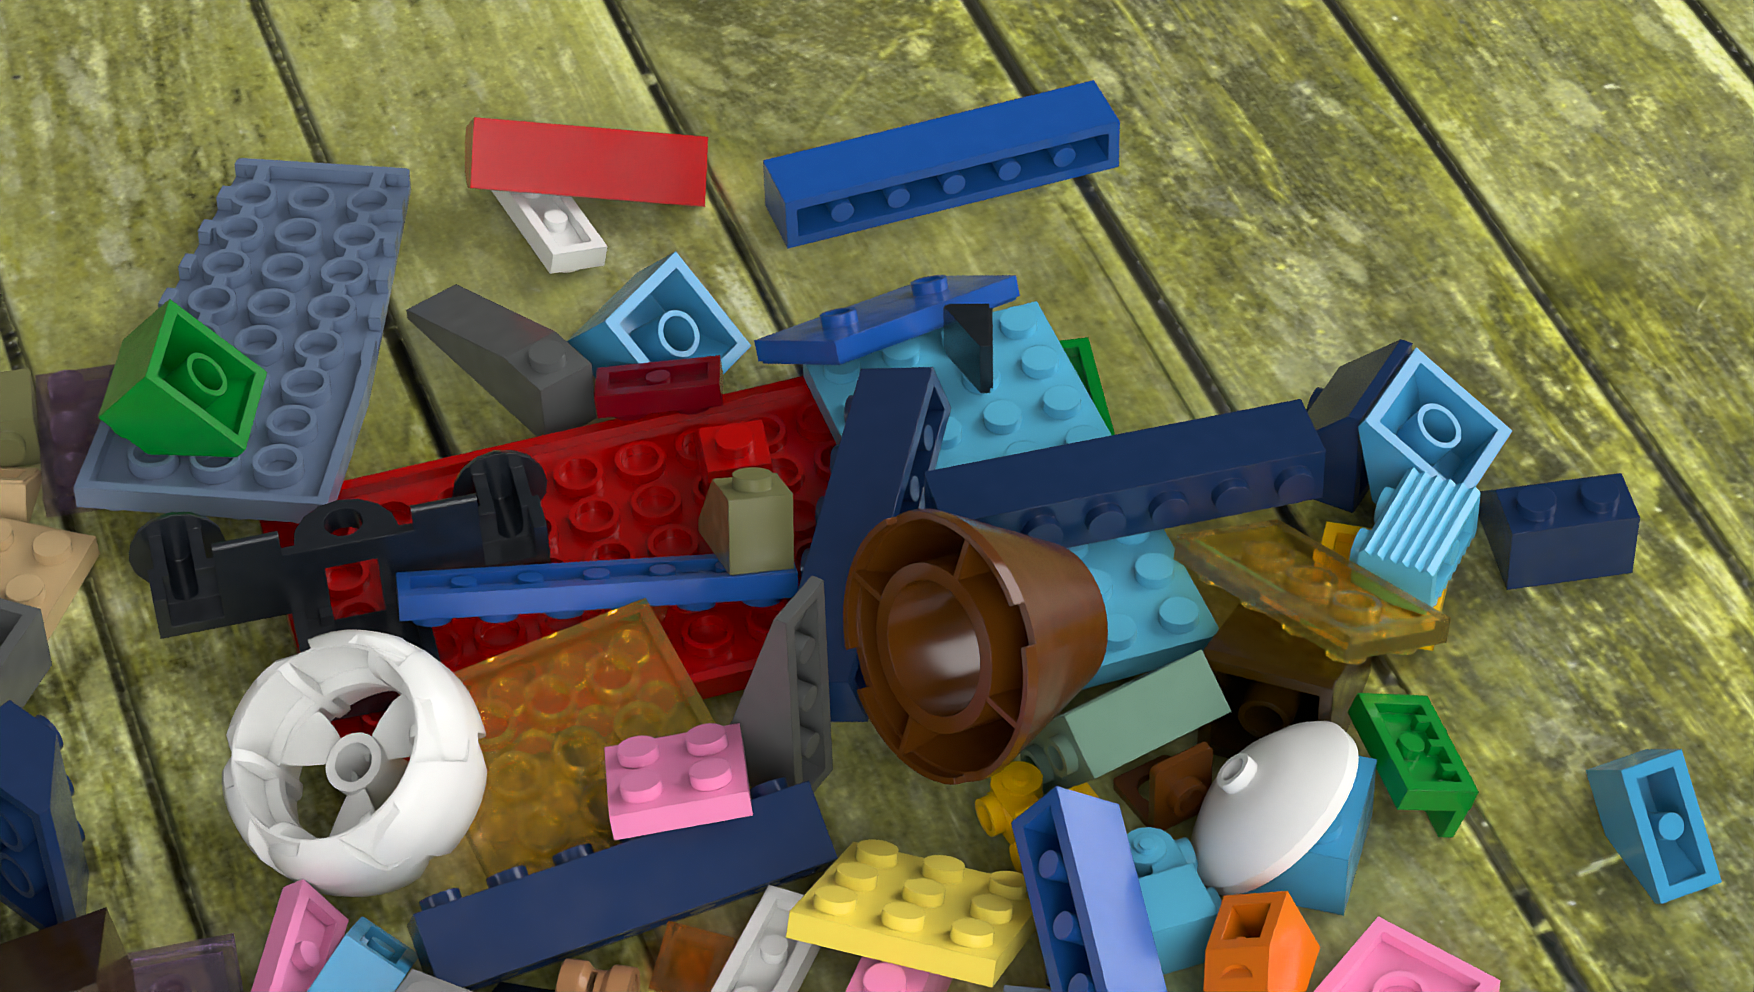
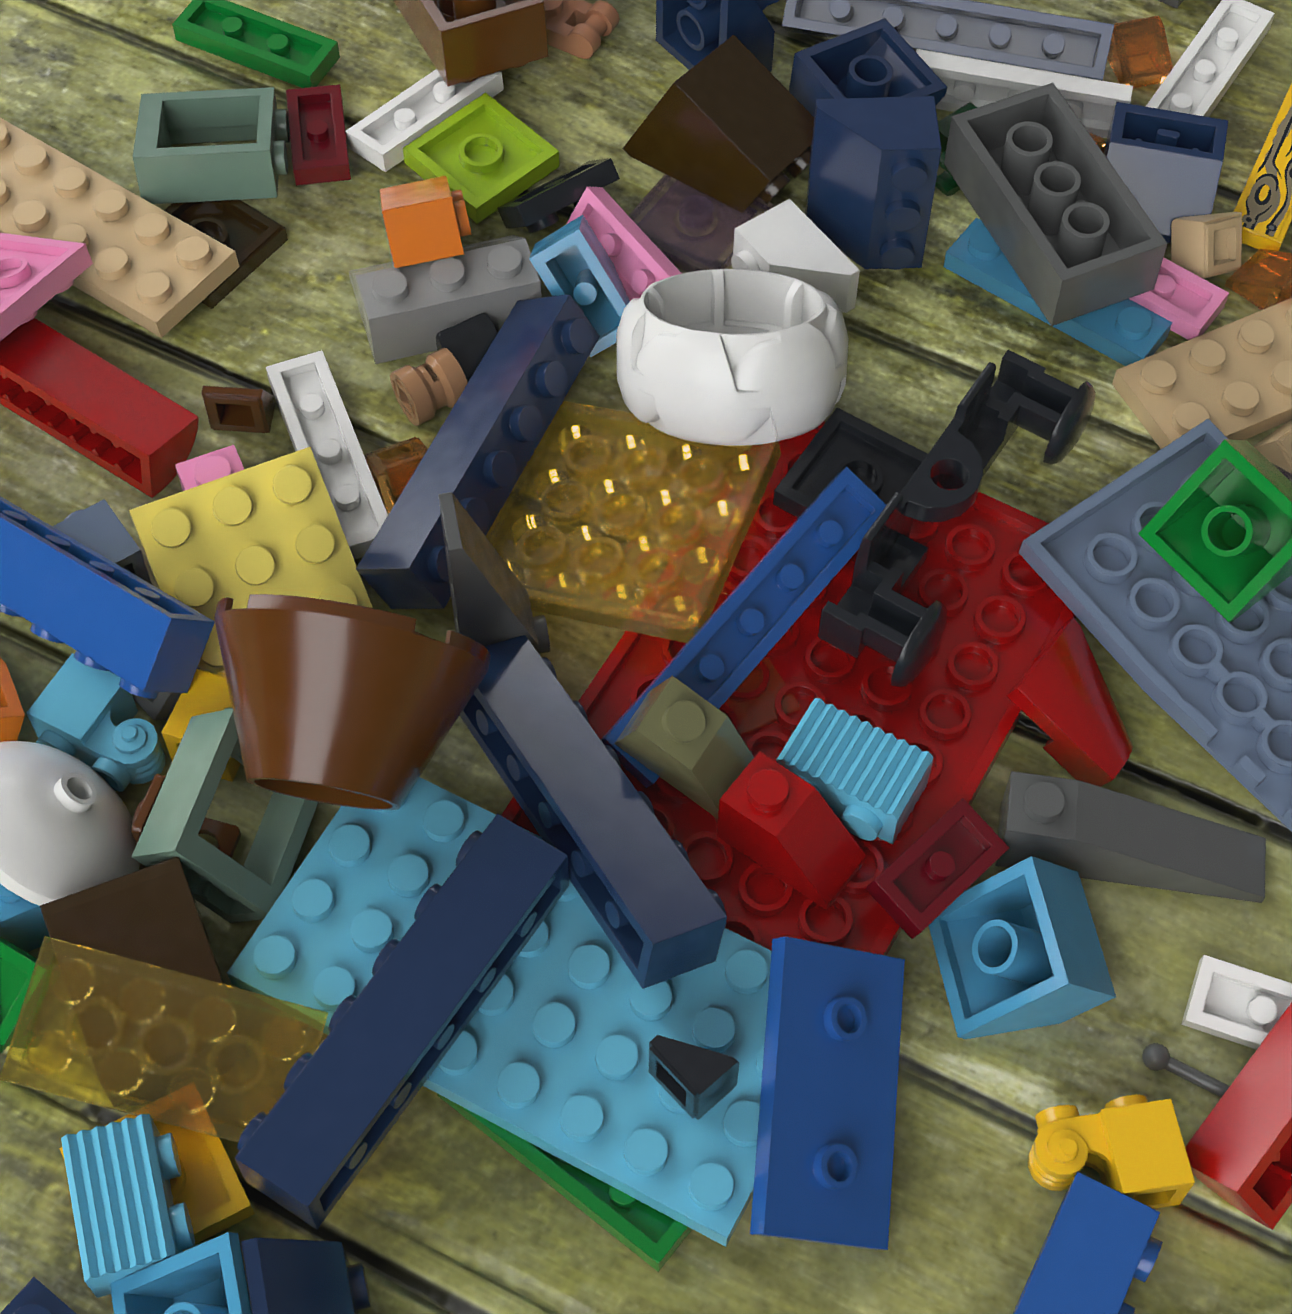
camera: 135 degrees right, 15 degrees up
bright pink plate [604,723,753,840] -> none
none -> white slope [731,199,860,313]
none -> medium azure brick [776,698,934,844]
none -> red slope [1007,617,1133,787]
none -> yellow brick [1028,1094,1195,1209]
none -> dark grey hinge [1142,1043,1230,1097]

